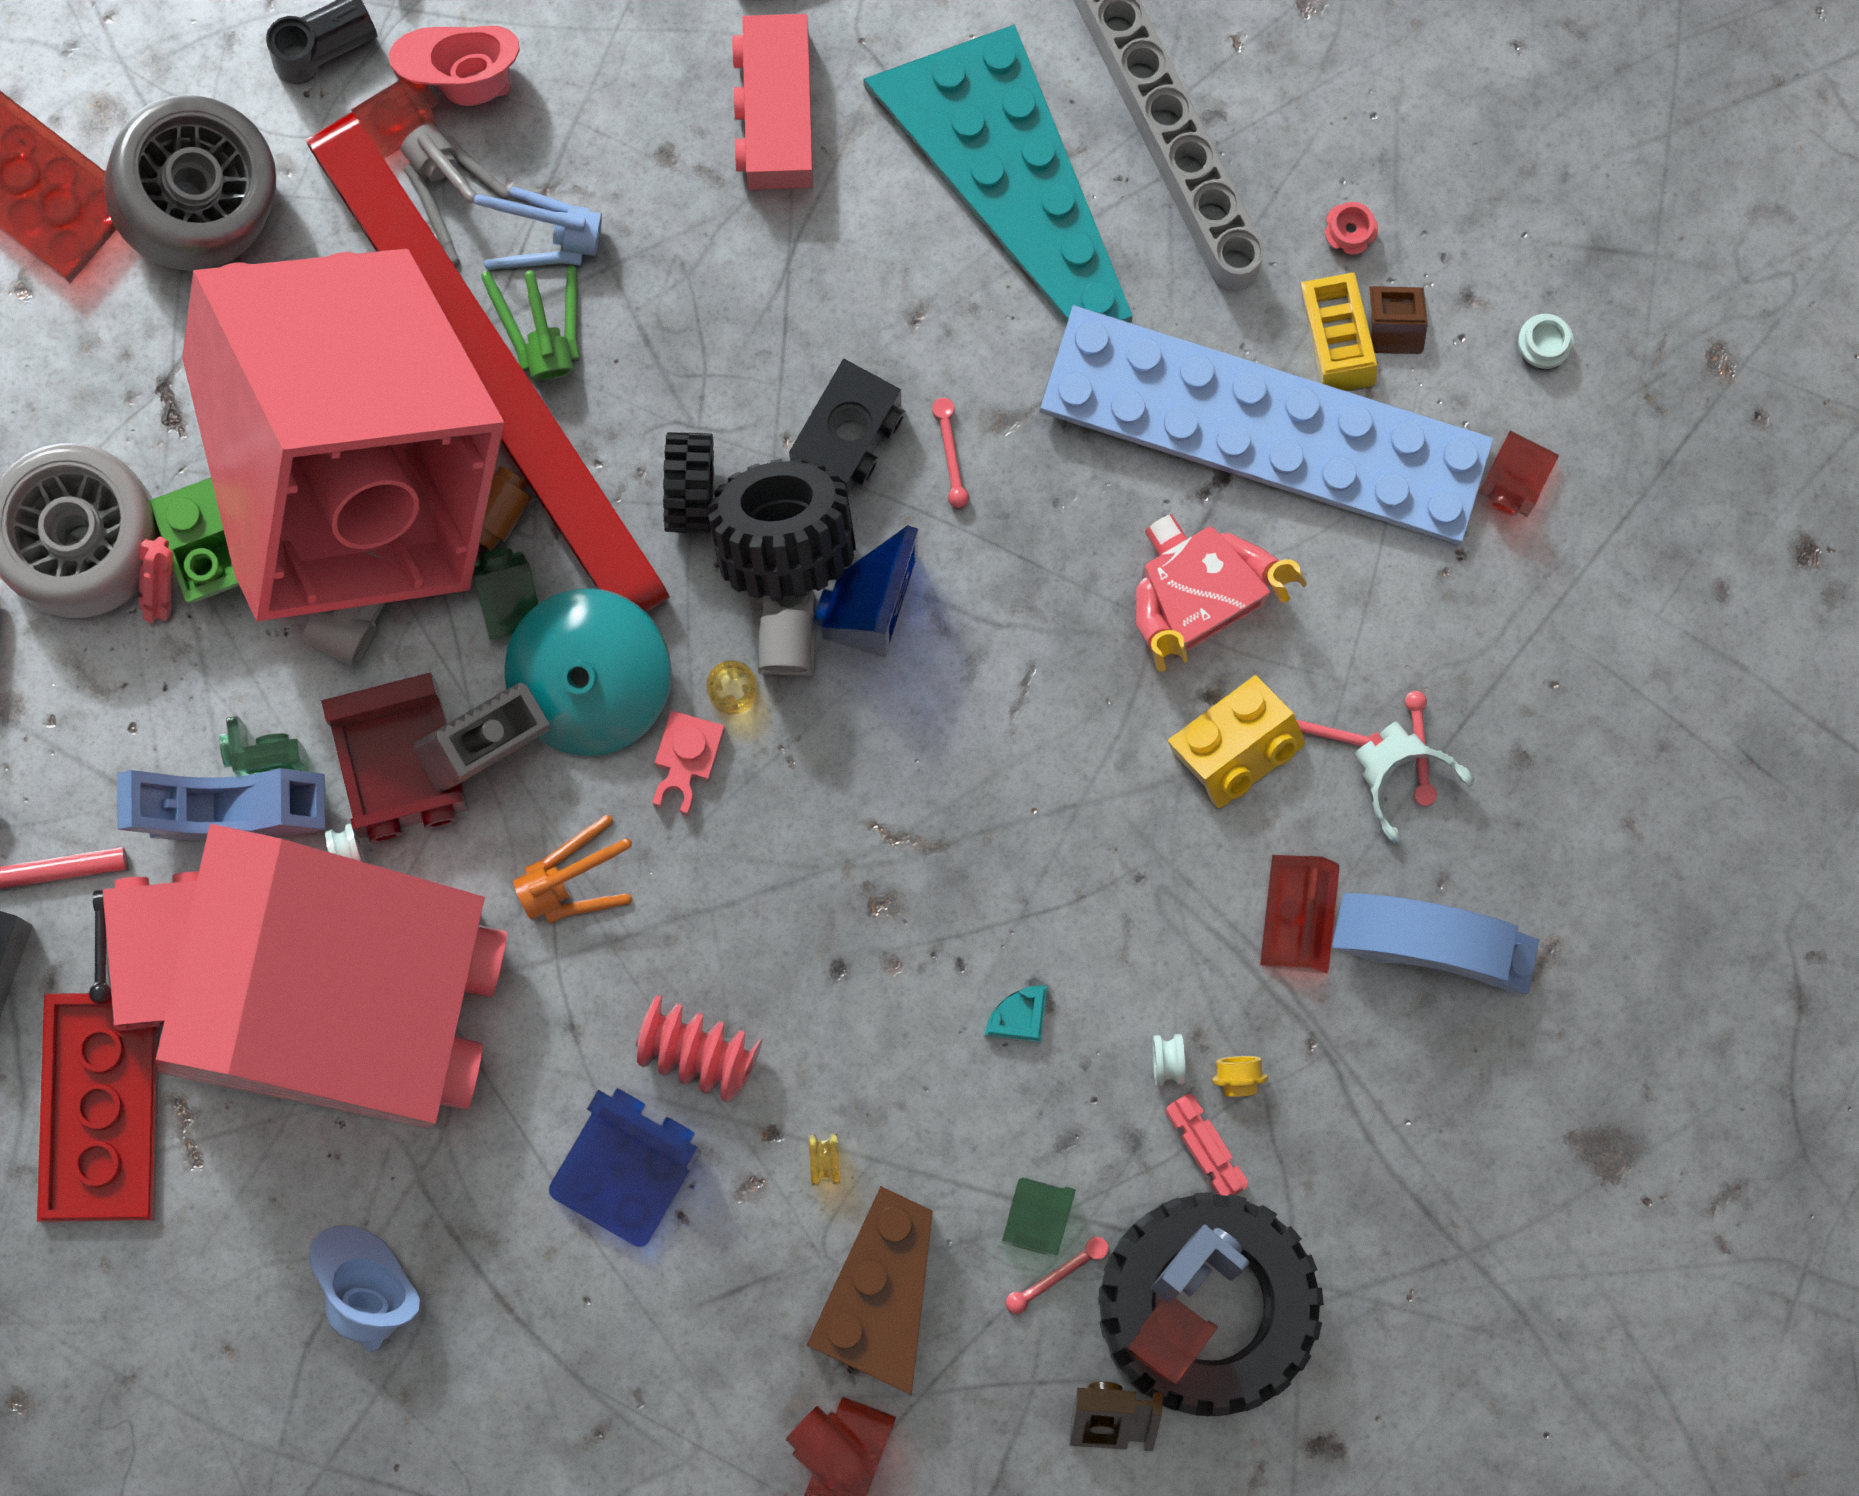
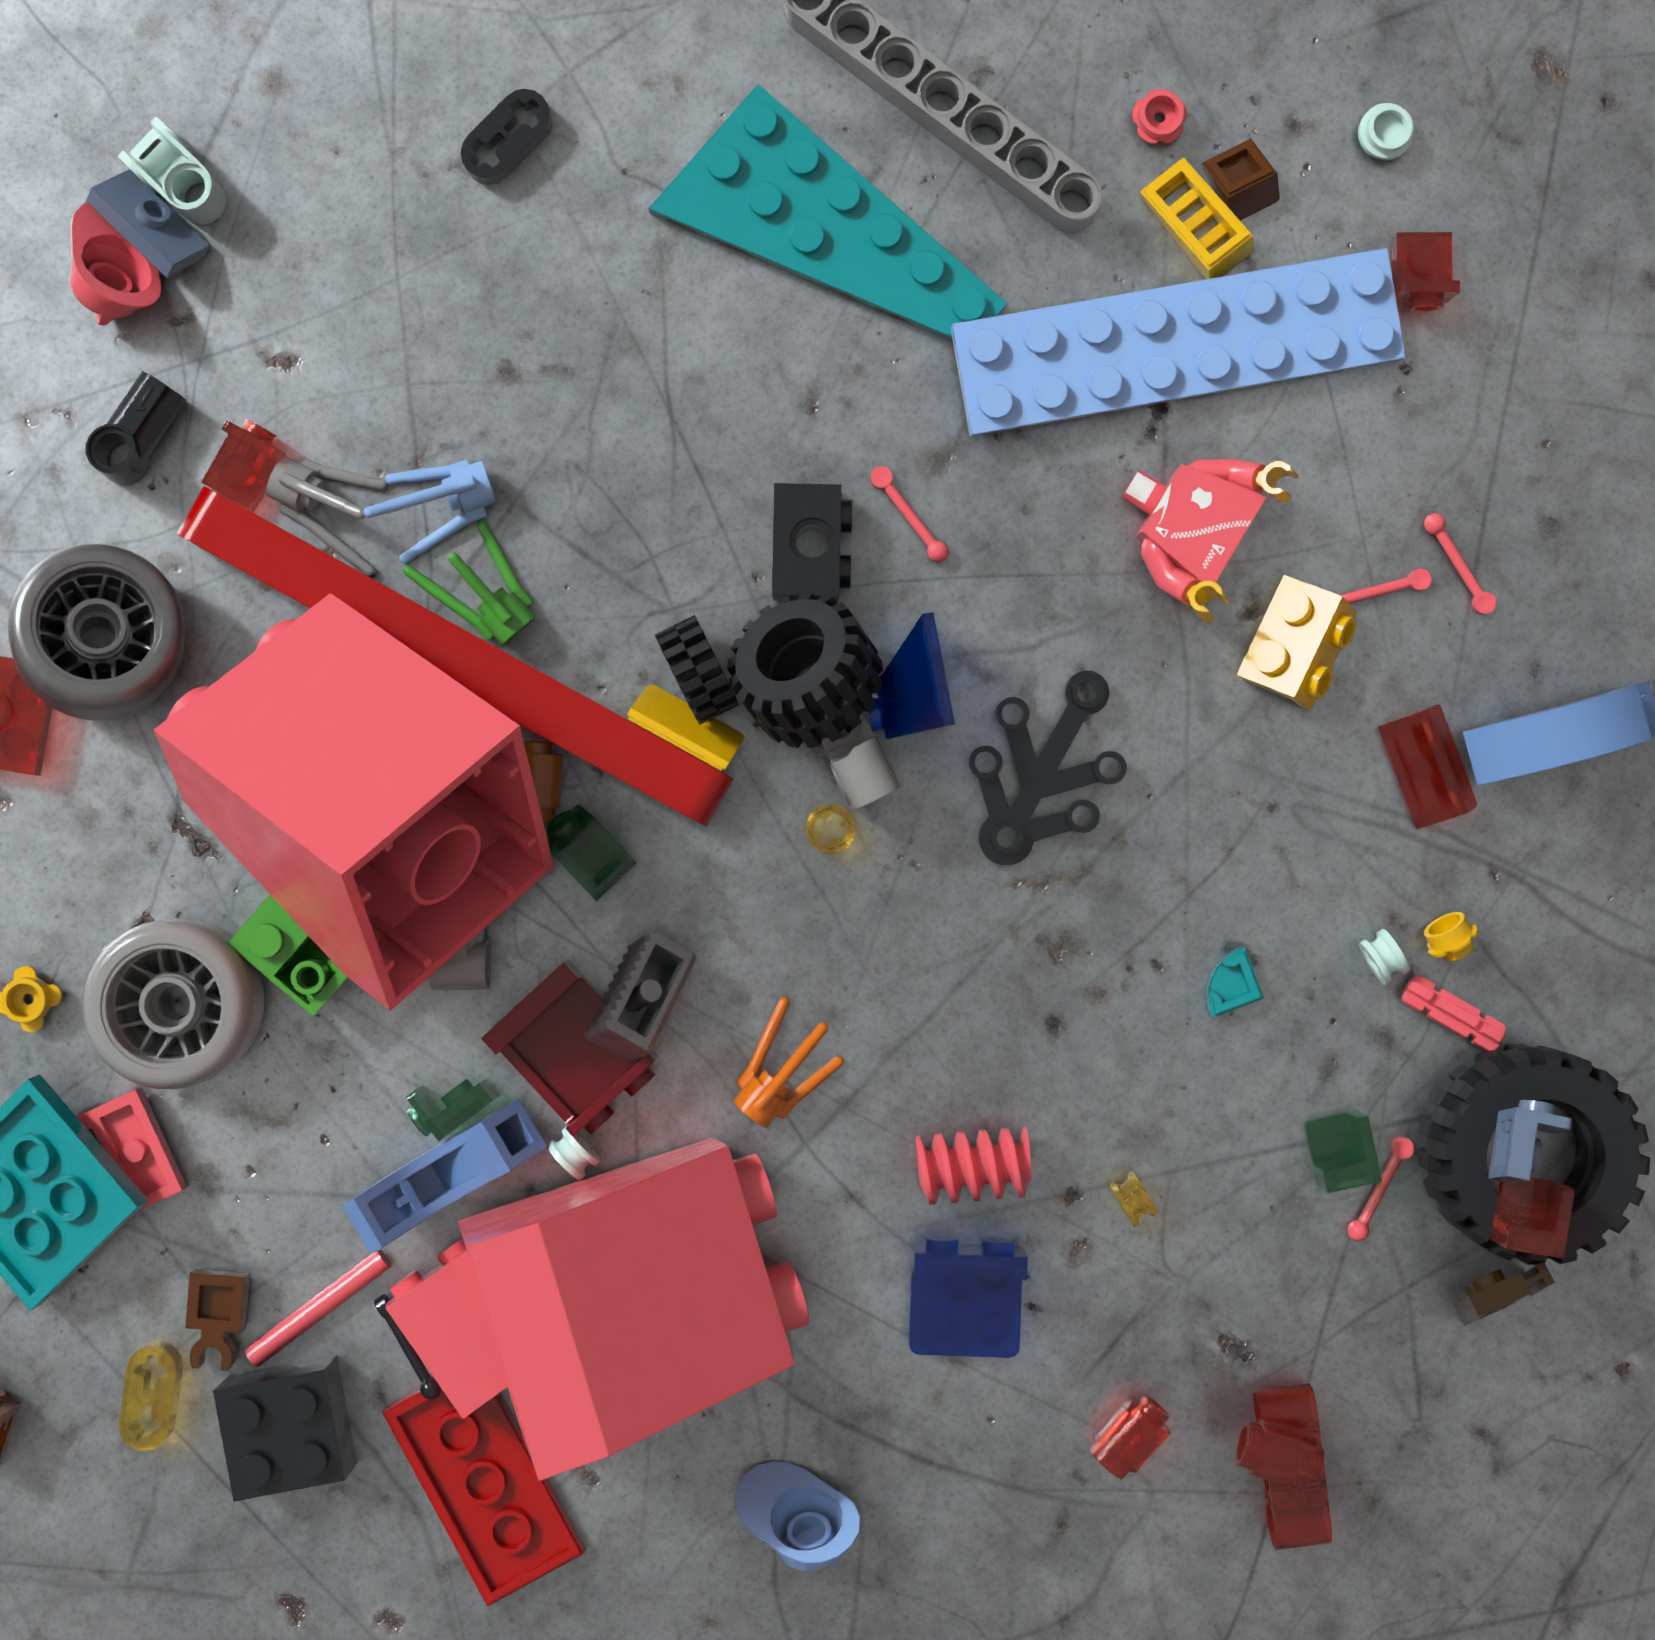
camera: 30 degrees left, 10 degrees up
coral axle [139,537,173,623] -> none
coral piece [389,26,520,106] -> none
teal dish [504,588,672,756] -> none
coral plate [652,710,725,816] -> none
coral brick [732,14,813,190] -> none
reddish brown wedge [807,1186,933,1396] -> none
light aqua helmet [1354,721,1475,843] -> none
none -> yellow slope [627,685,744,772]
none -> black plant [968,670,1127,865]
none -> clear red brick [1090,1394,1171,1479]

